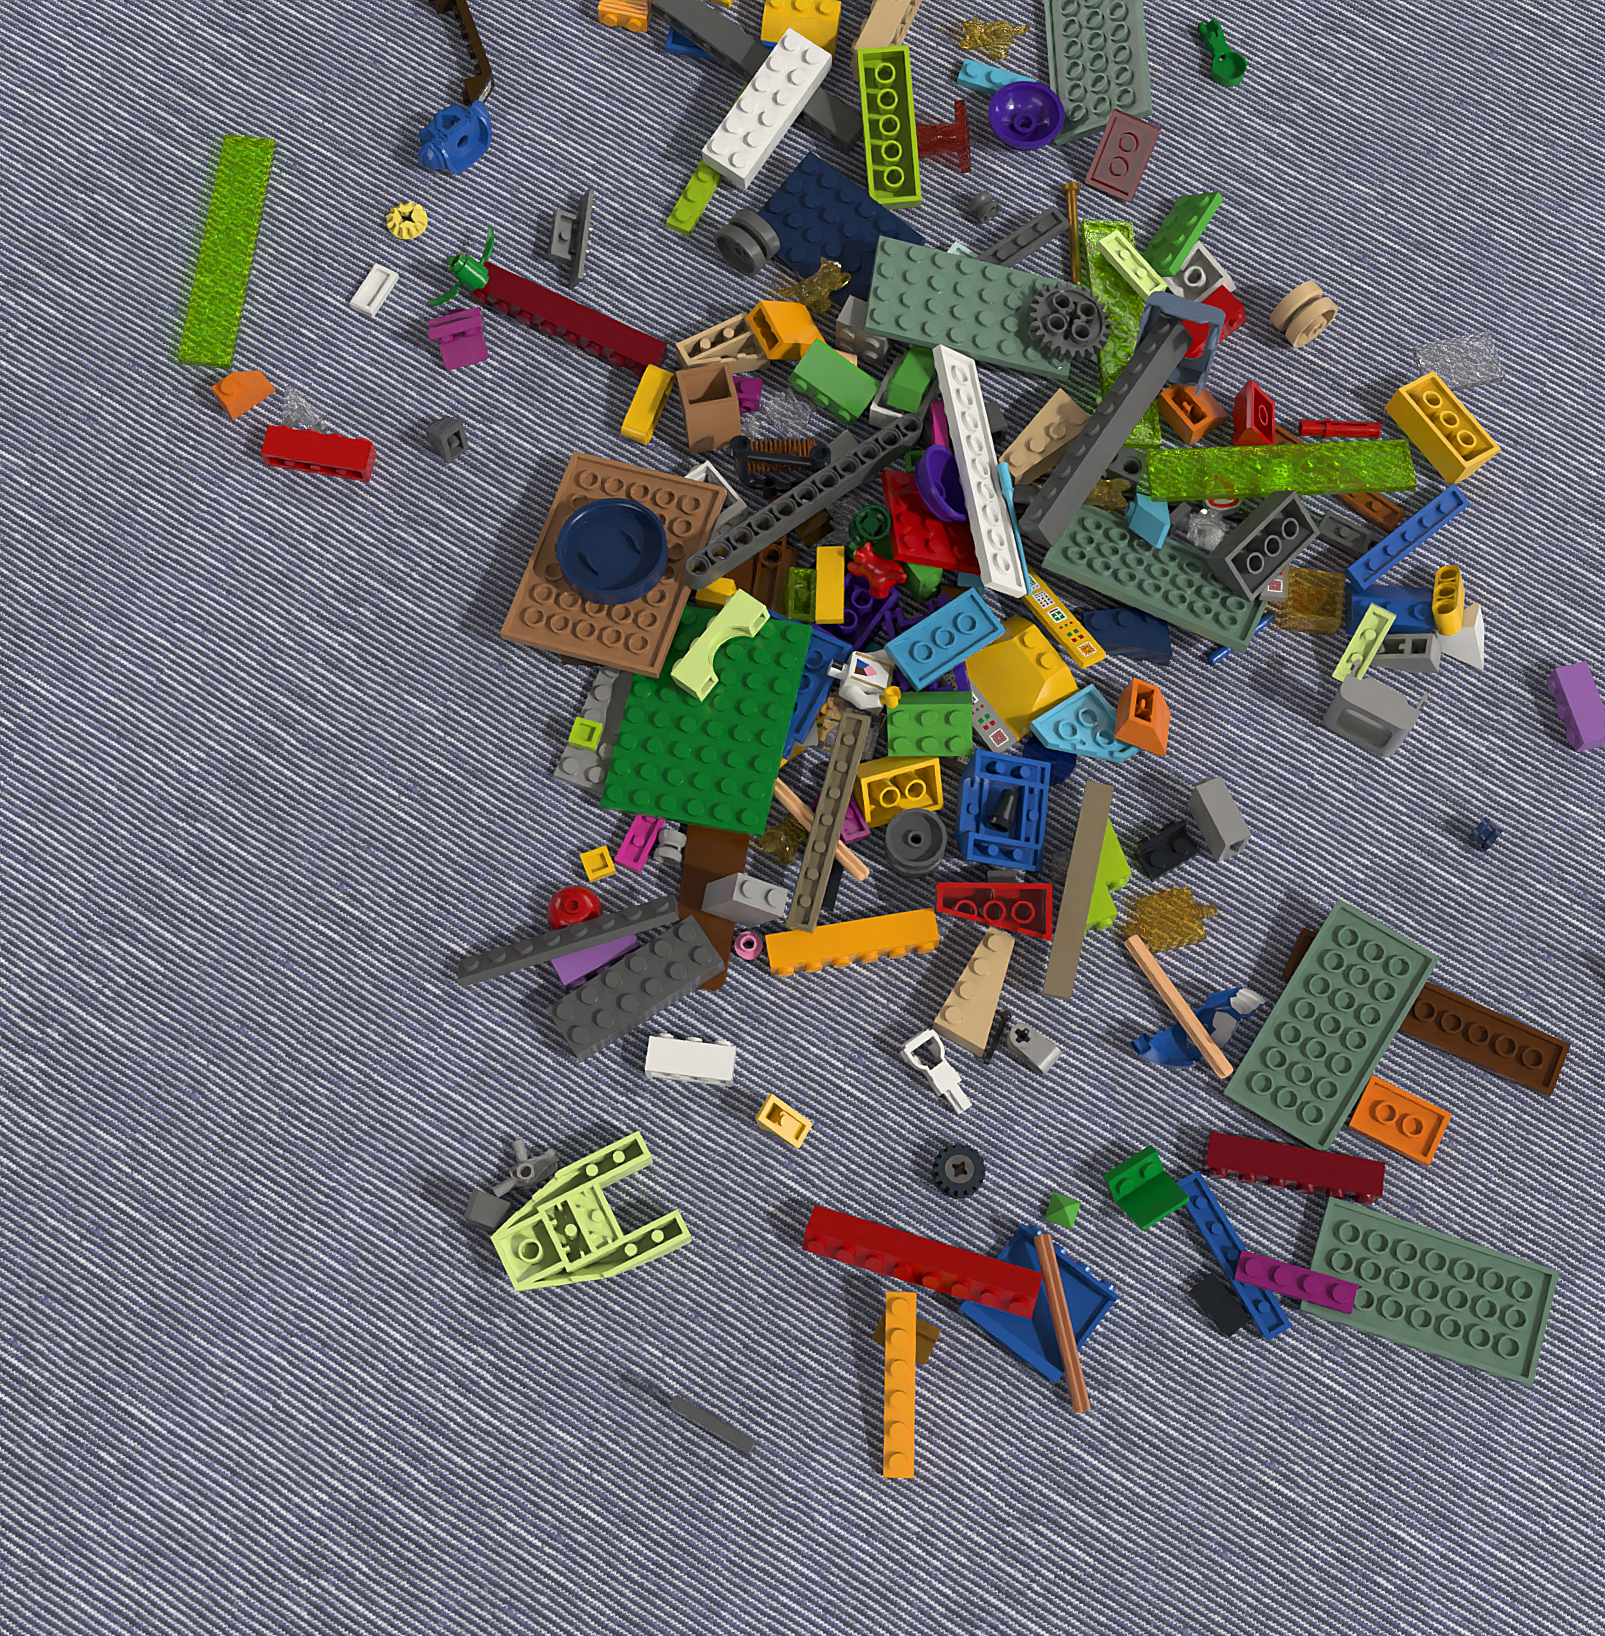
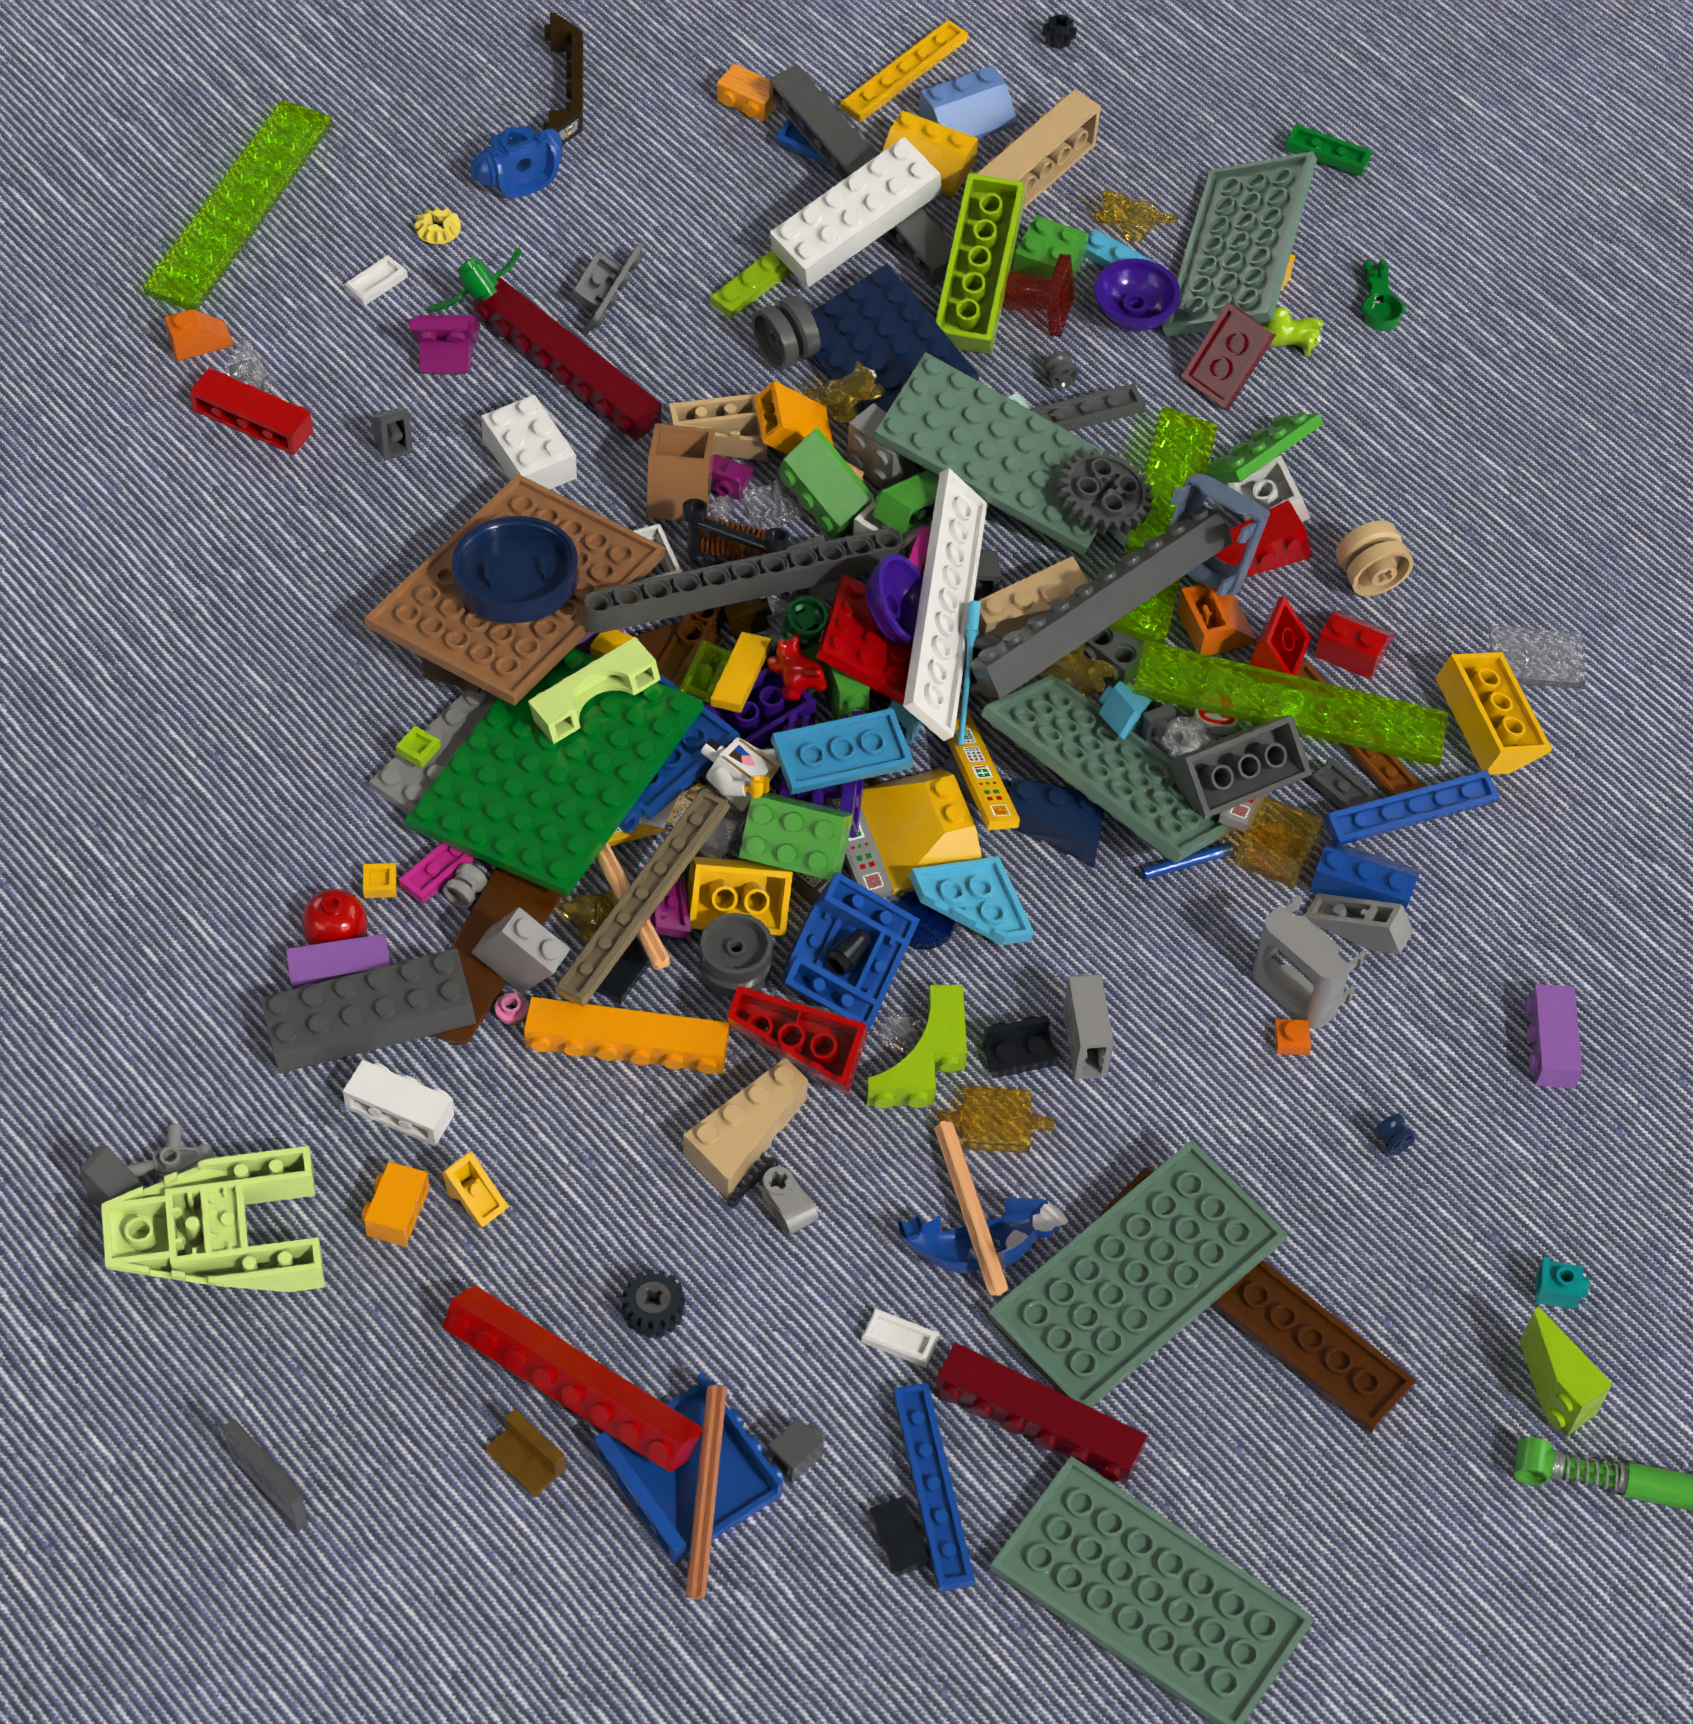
camera: 15 degrees right, 15 degrees down
dark grey plate [458,894,679,987] -> none
yellow beam [621,364,676,445] -> none
light orange plate [883,1291,917,1478] -> none
white piece [899,1029,972,1115] -> none
dark tan tile [1042,780,1114,1001] -> none
bright green slope [1044,1192,1081,1230] -> none
pearl gold bar [1062,182,1082,286] -> none
yellowish green plate [1096,230,1168,303] -> none
green bracket [1102,1145,1190,1231] -> none
orange slope [1114,677,1171,757] -> none
magenta plate [1233,1250,1358,1315] -> none
red pin [1298,418,1381,439] -> none
yellowish green plate [1332,602,1396,682] -> none
orange plate [1347,1075,1452,1167] -> none
yellow beam [1432,565,1465,636] -> none
white slope [1433,602,1484,671] -> none
none -> light orange brick [361,1161,430,1247]
none -> white brick [481,394,577,489]
none -> dark grey brick [767,1418,824,1483]
none -> white tile [861,1308,940,1368]
none -> bright green brick [1012,215,1089,295]
none -> lime animal [1263,307,1324,357]
none -> orange plate [1274,1019,1311,1055]
none -> red slope [1314,610,1395,680]

